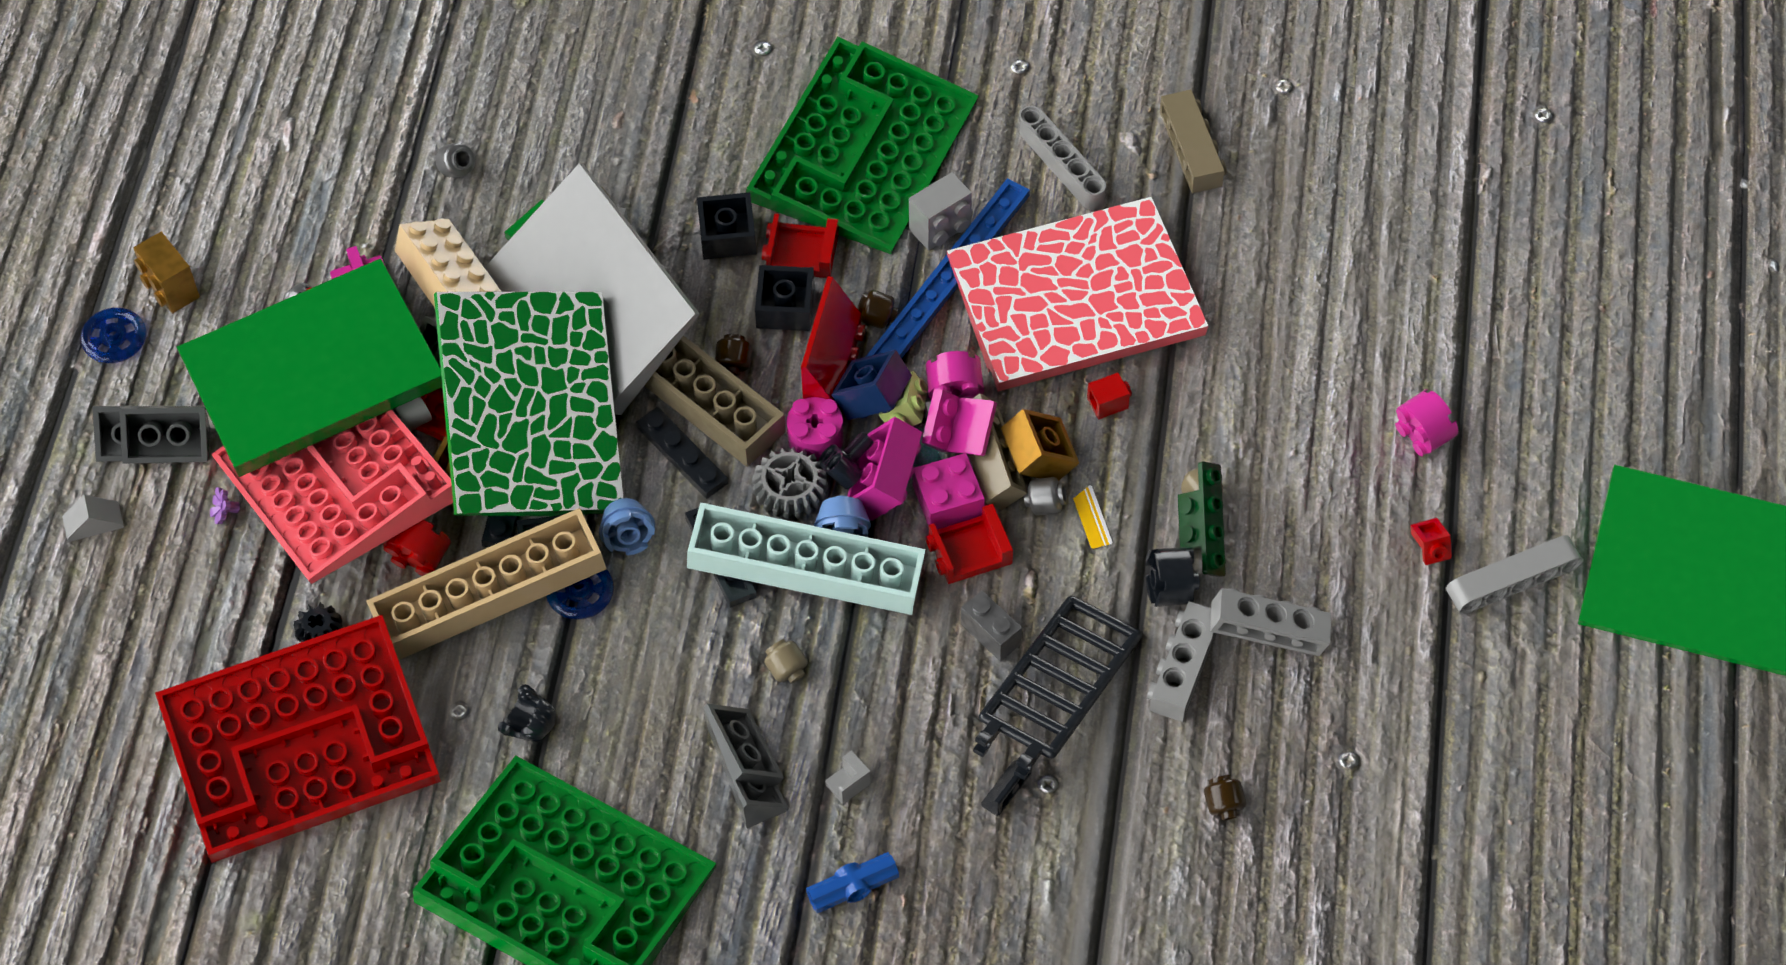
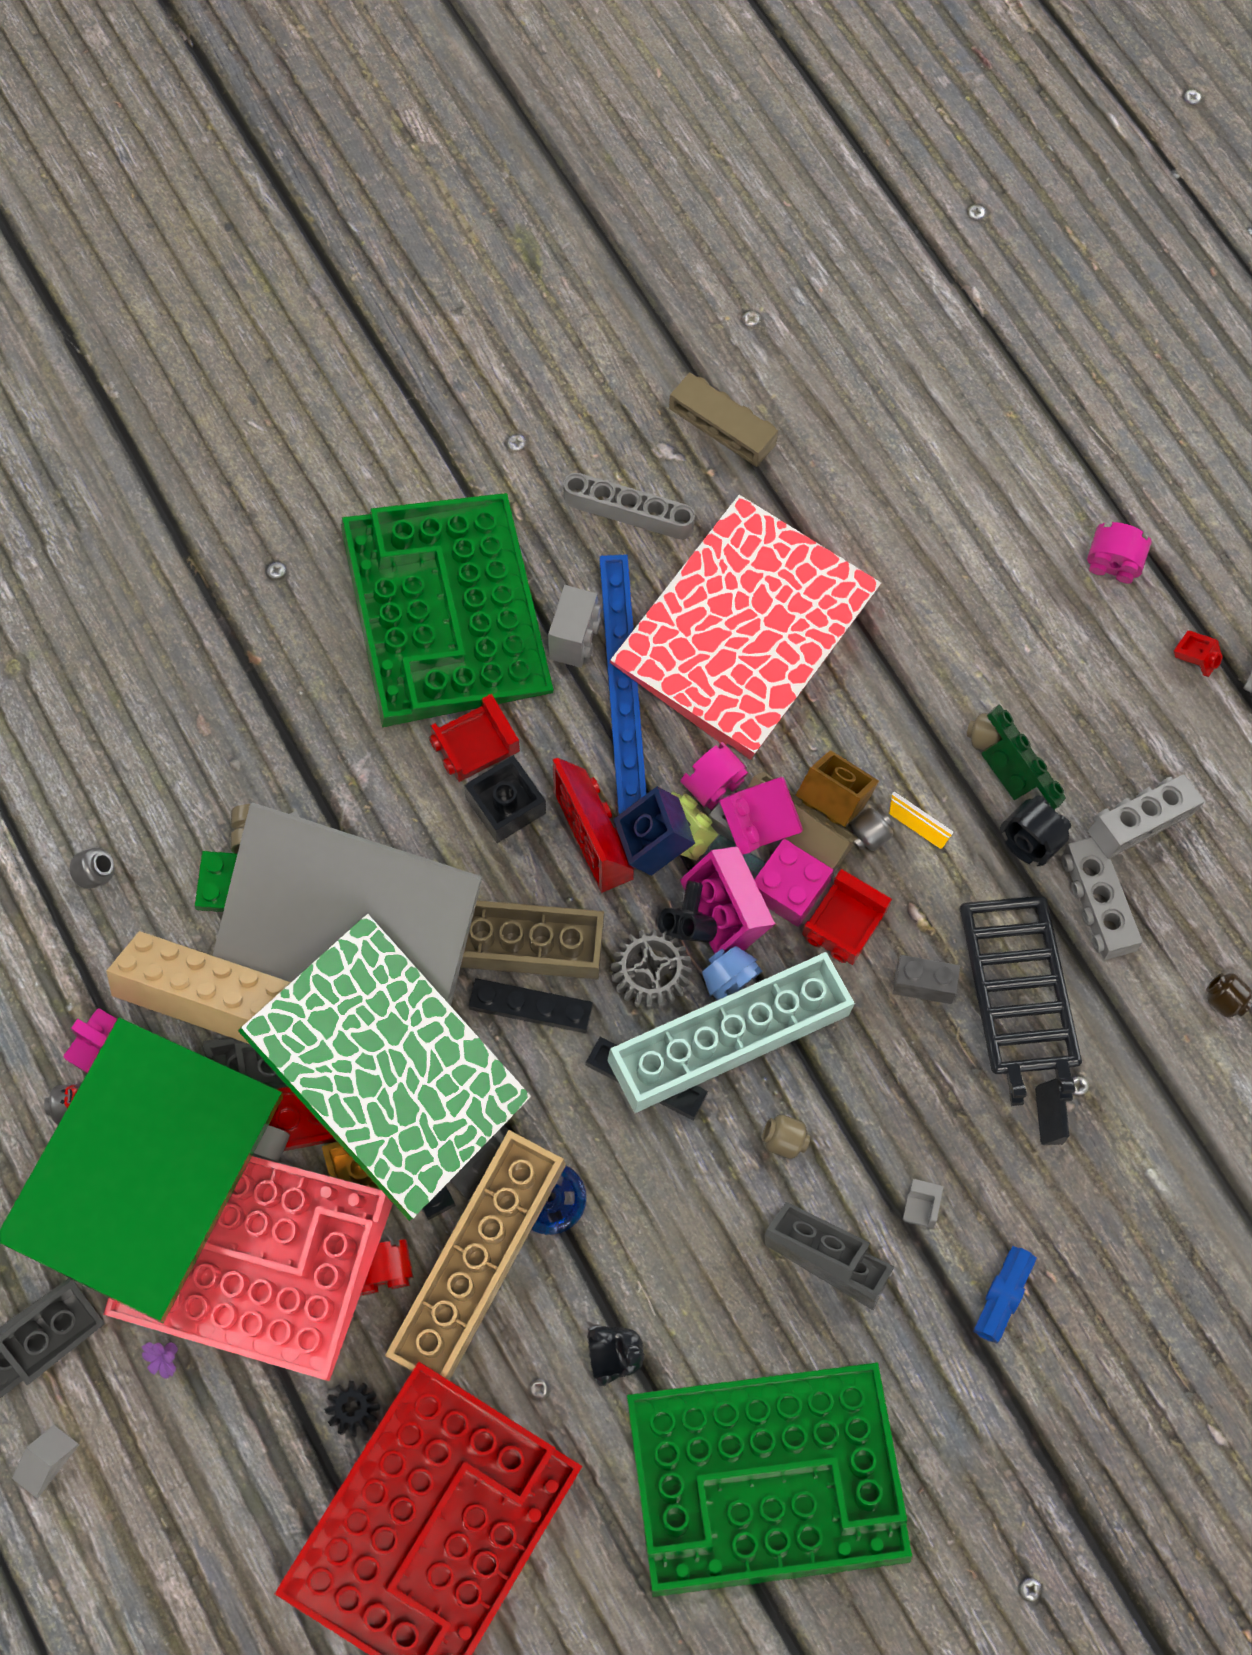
camera: 40 degrees left, 10 degrees up
medium blue cone [599,498,655,555] -> none
black brick [697,192,757,260] -> none
dark brown head [715,334,752,376] -> none
dark pink brick [787,397,843,461] -> none
dark brown head [857,290,898,329] -> none
red brick [1087,372,1132,420] -> none

